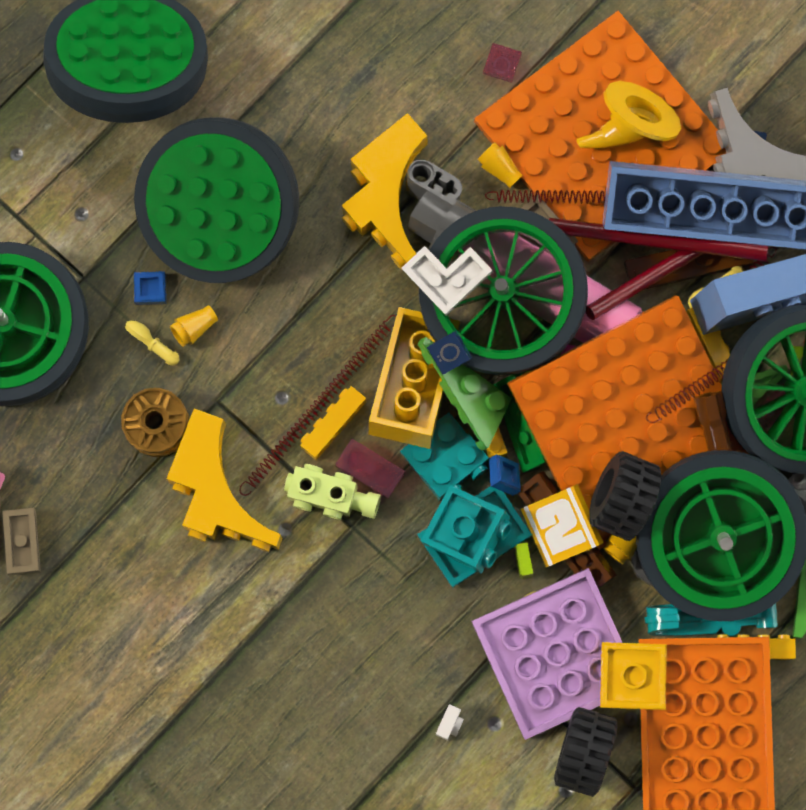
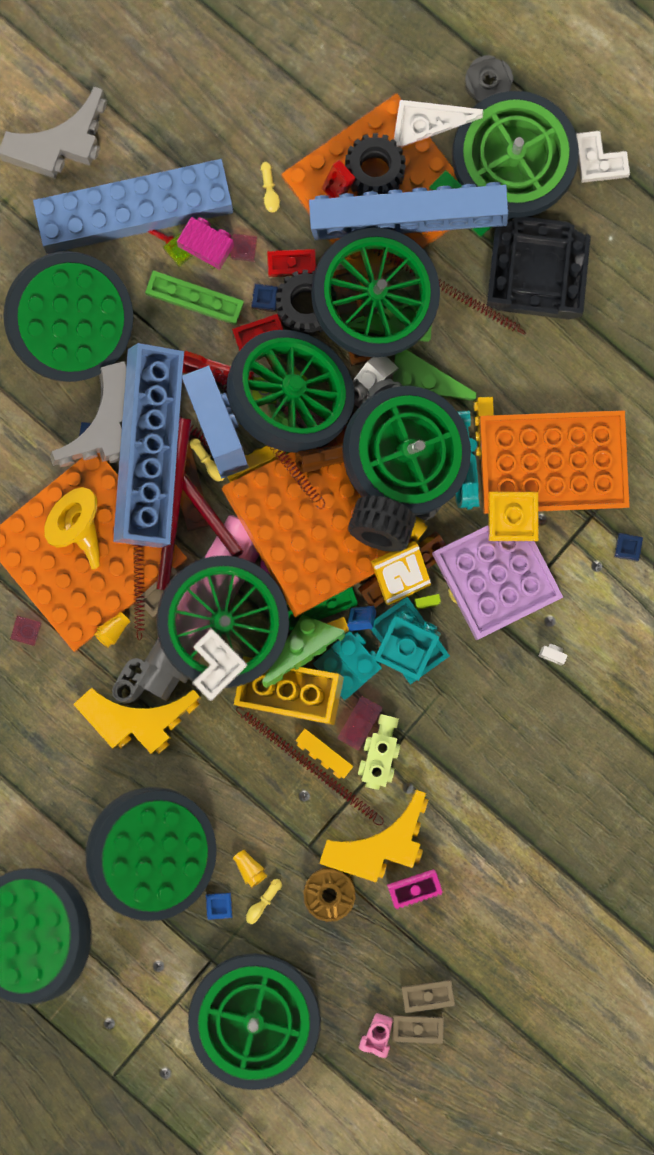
camera: 100 degrees left, 5 degrees up
dark blue tile [427,330,472,375] -> none
black tyre [554,707,617,797] -> none
none -> dark pink brick [387,869,442,909]

